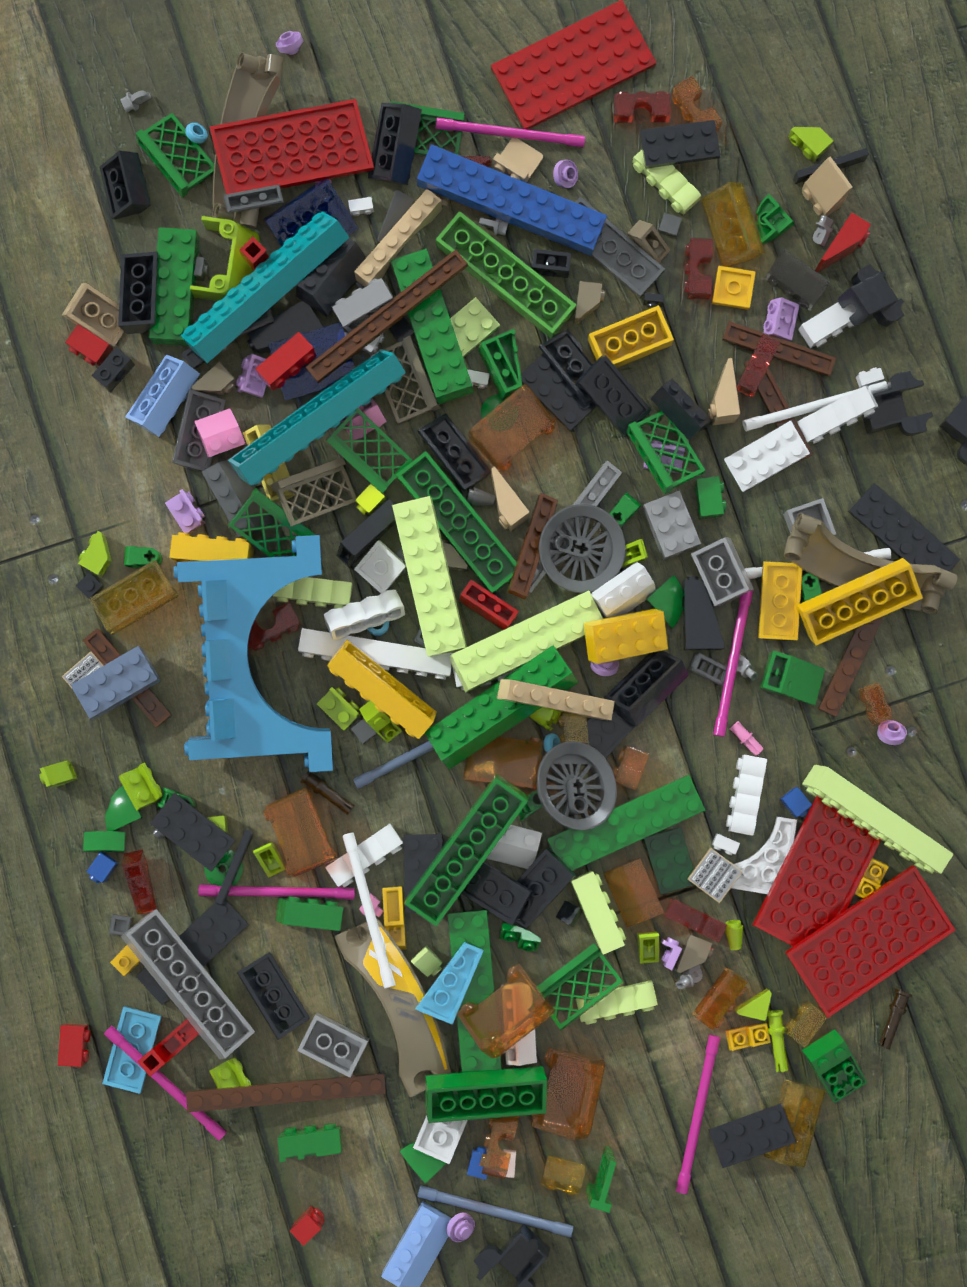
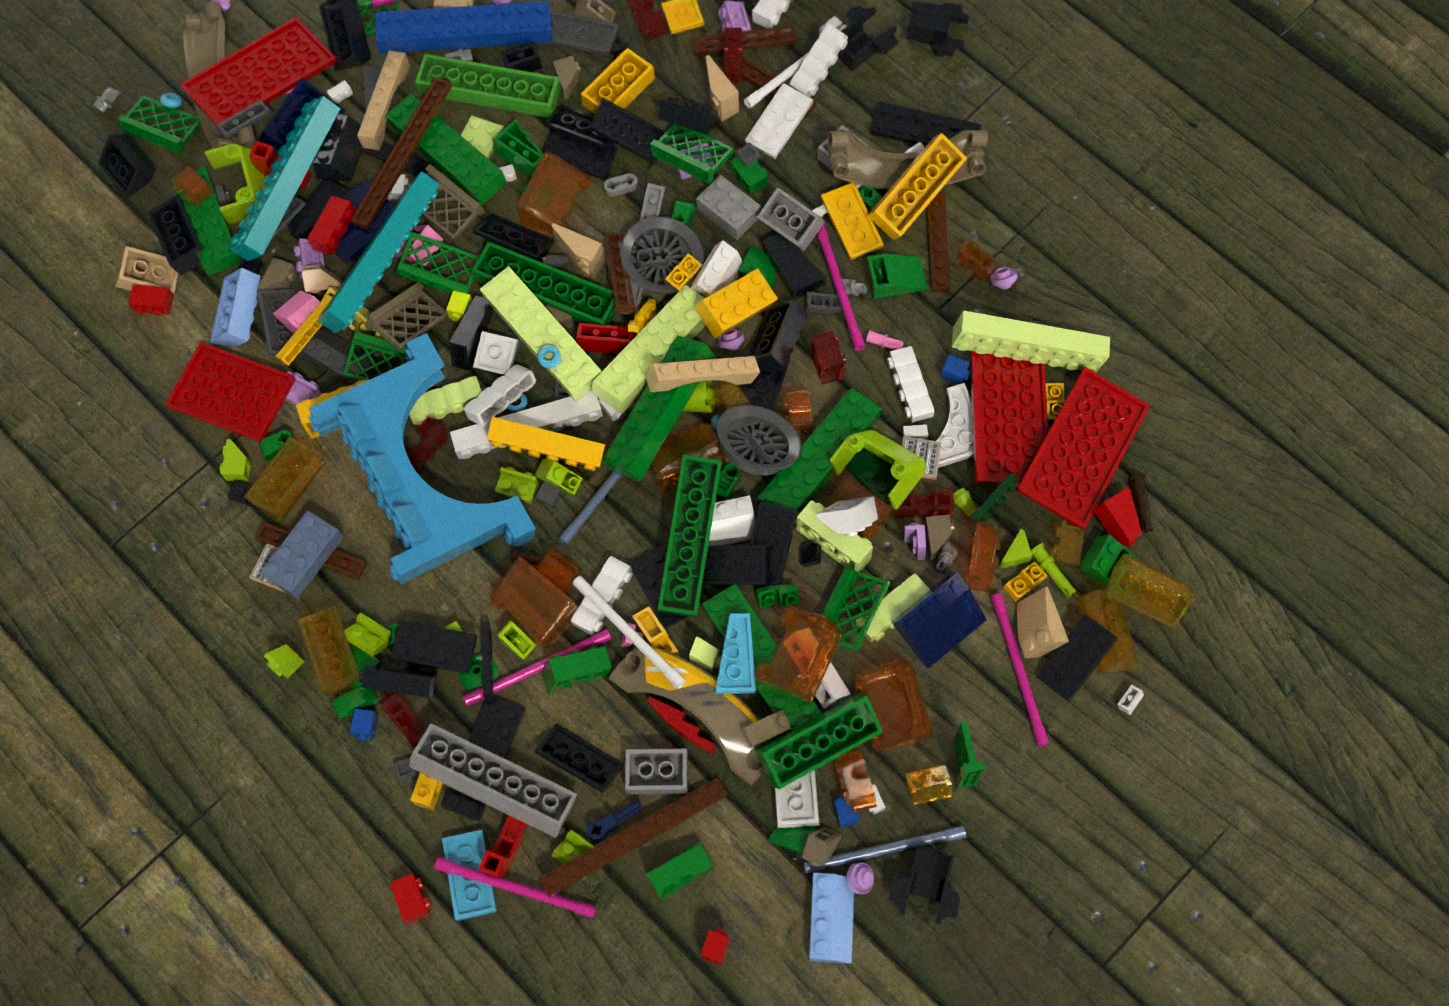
camera: 25 degrees left, 15 degrees down
black brick [91,347,135,393] -> none
light grey brick [332,278,394,333] -> none
lime slope [621,539,648,568] -> none
lime slope [637,931,659,964] -> none
none -> red plate [165,342,296,443]
none -> clear orange brick [171,165,214,206]
none -> yellow piece [276,294,333,366]
none -> clear yellow slope [298,606,360,696]
none -> tan slope [301,264,342,294]
none -> black slope [359,666,438,698]
none -> clear orange brick [535,549,582,593]
none -> medium azure piece [538,346,561,368]
none -> dark blue connector [587,800,643,843]
none -> light grey beam [604,173,638,197]
none -> yellow hinge [628,299,656,333]
none -> red slope [648,696,716,755]
none -> yellow slope [665,253,702,291]
none -> dark grey tile [736,143,761,167]
none -> dark tan slope [741,711,792,748]
none -> dark tan slope [802,827,842,866]
none -> clear red brick [811,331,846,385]
none -> white slope [816,496,878,536]
none -> lime windscreen [829,430,927,510]
none -> clear blue slope [891,572,987,669]
none -> dark green plate [972,473,1020,522]
none -> tan slope [1017,587,1069,658]
none -> red slope [1093,487,1142,548]
none -> clear yellow slope [1105,553,1195,629]
none -> white piece [1117,684,1144,715]

